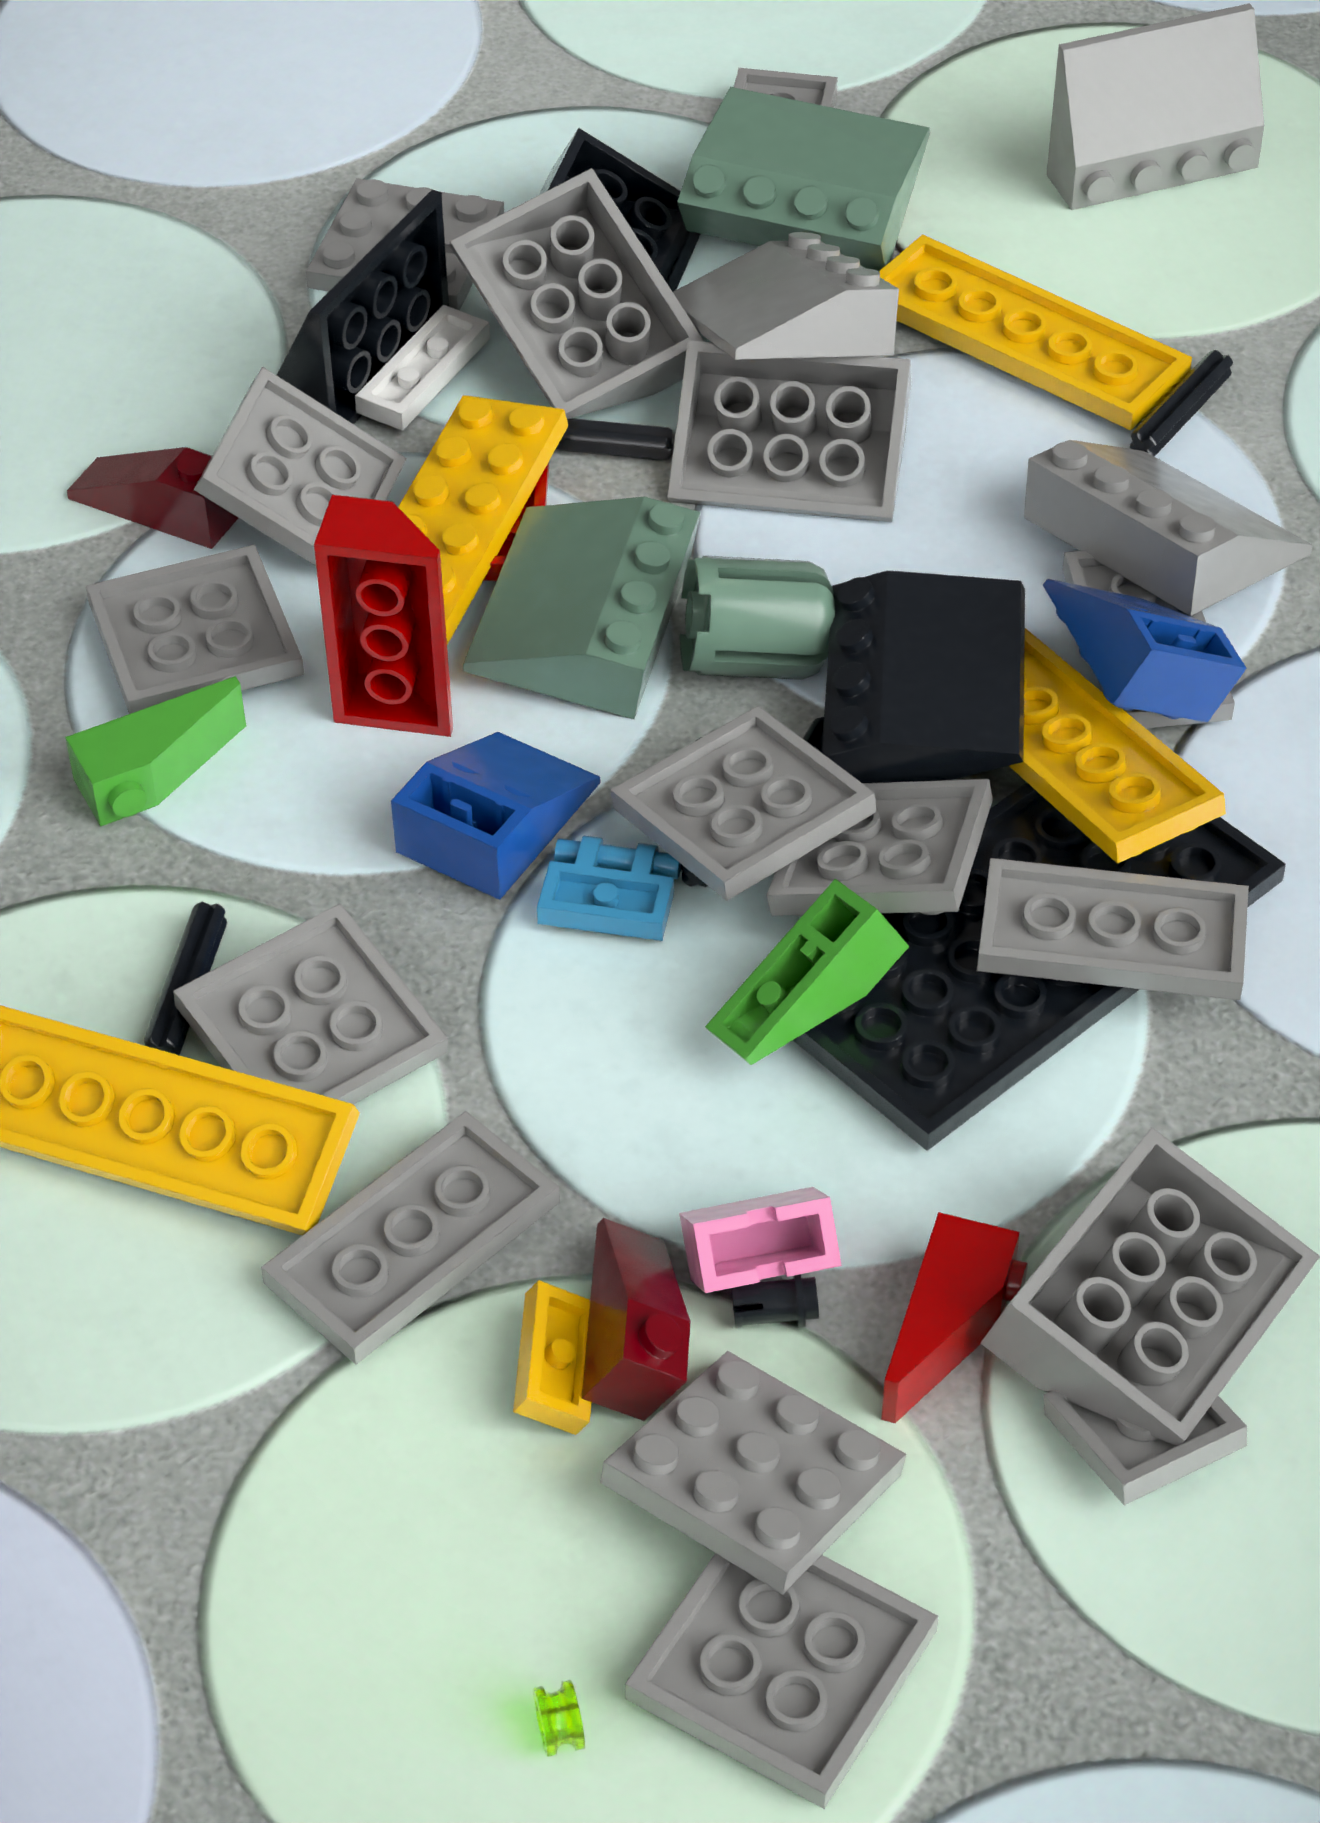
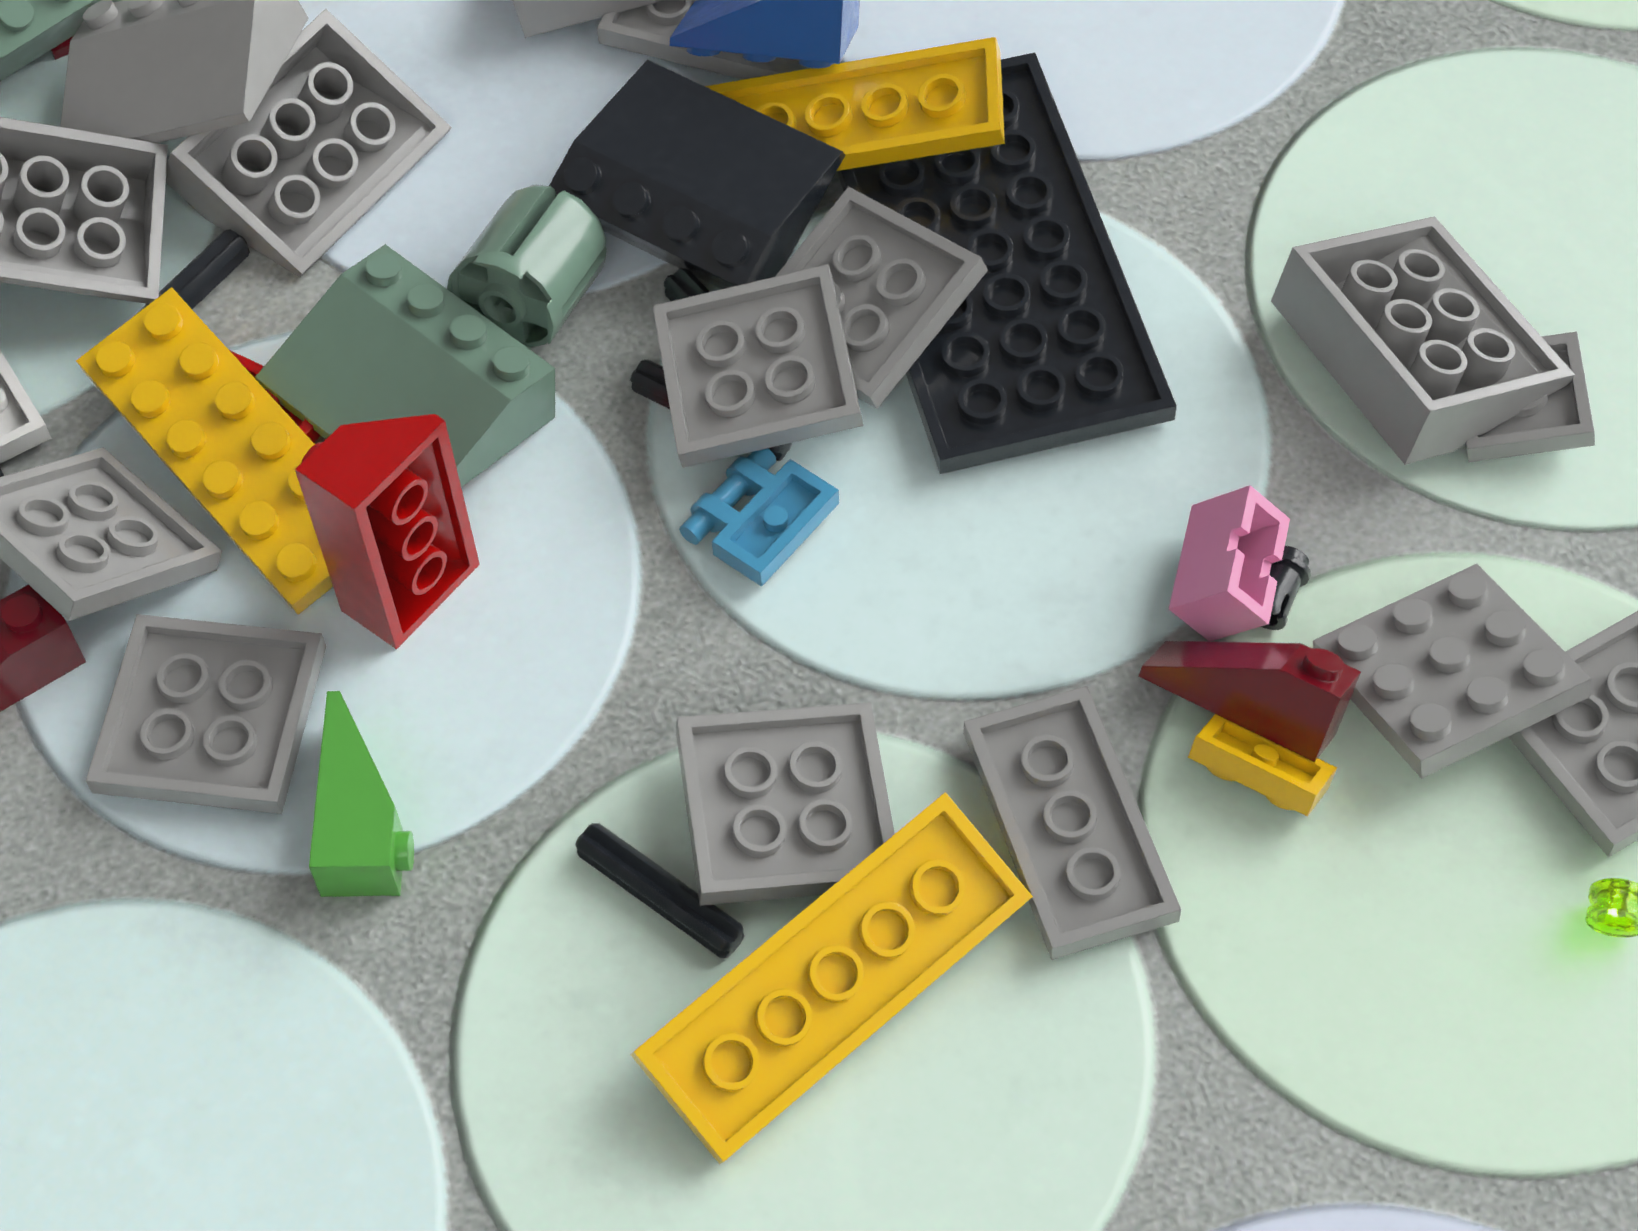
camera: 60 degrees left, 10 degrees up
blue slope [391,732,601,900] -> none
bright green slope [705,879,909,1065] -> none
red slope [881,1212,1028,1423] -> none
light grey plate [977,858,1249,1000] -> none

